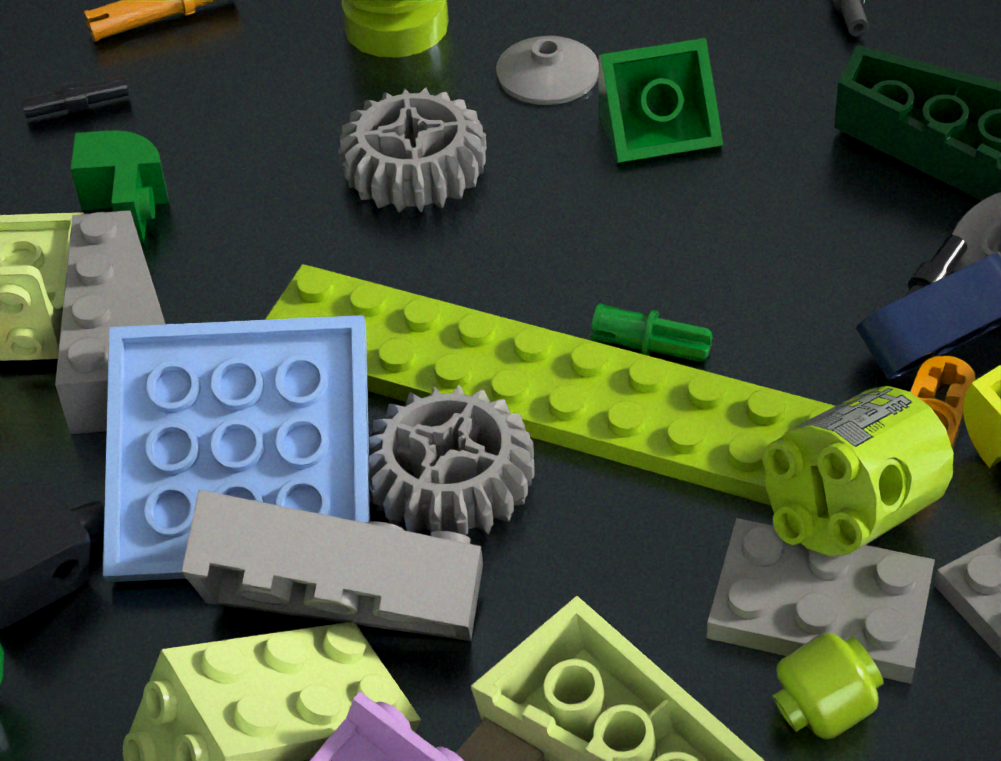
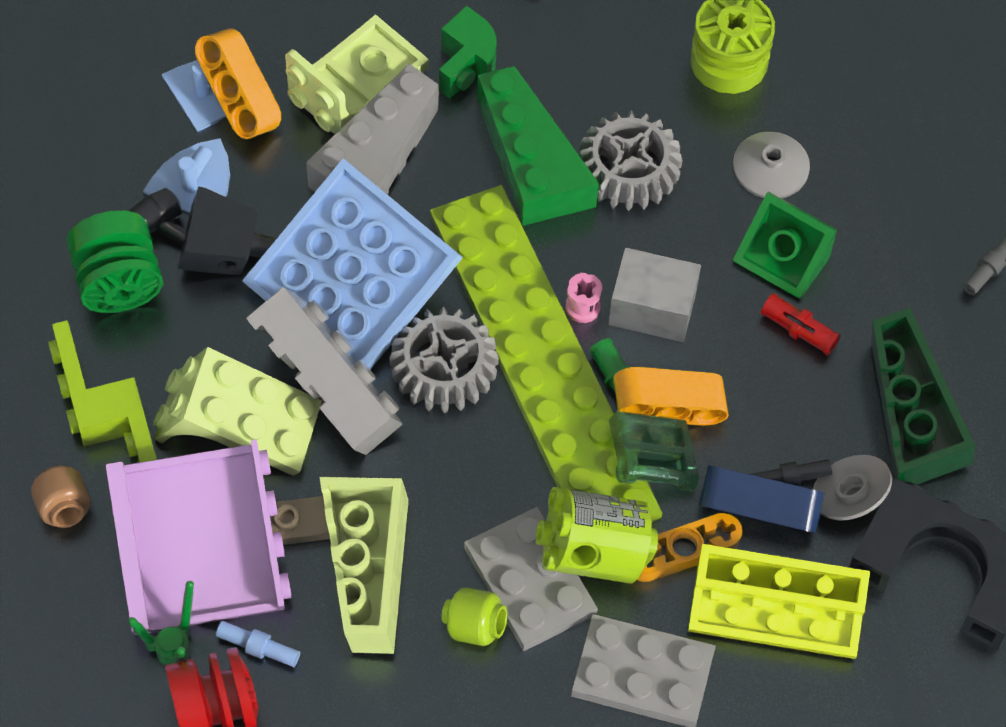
camera: 40 degrees right, 15 degrees up
none -> green wedge [477,66,599,226]
none -> bright pink bush [565,273,603,323]
none -> flat silver piece [608,248,701,342]
none -> clear green plate [609,411,699,491]
none -> light orange beam [613,367,729,426]
none -> red pin [761,293,841,356]

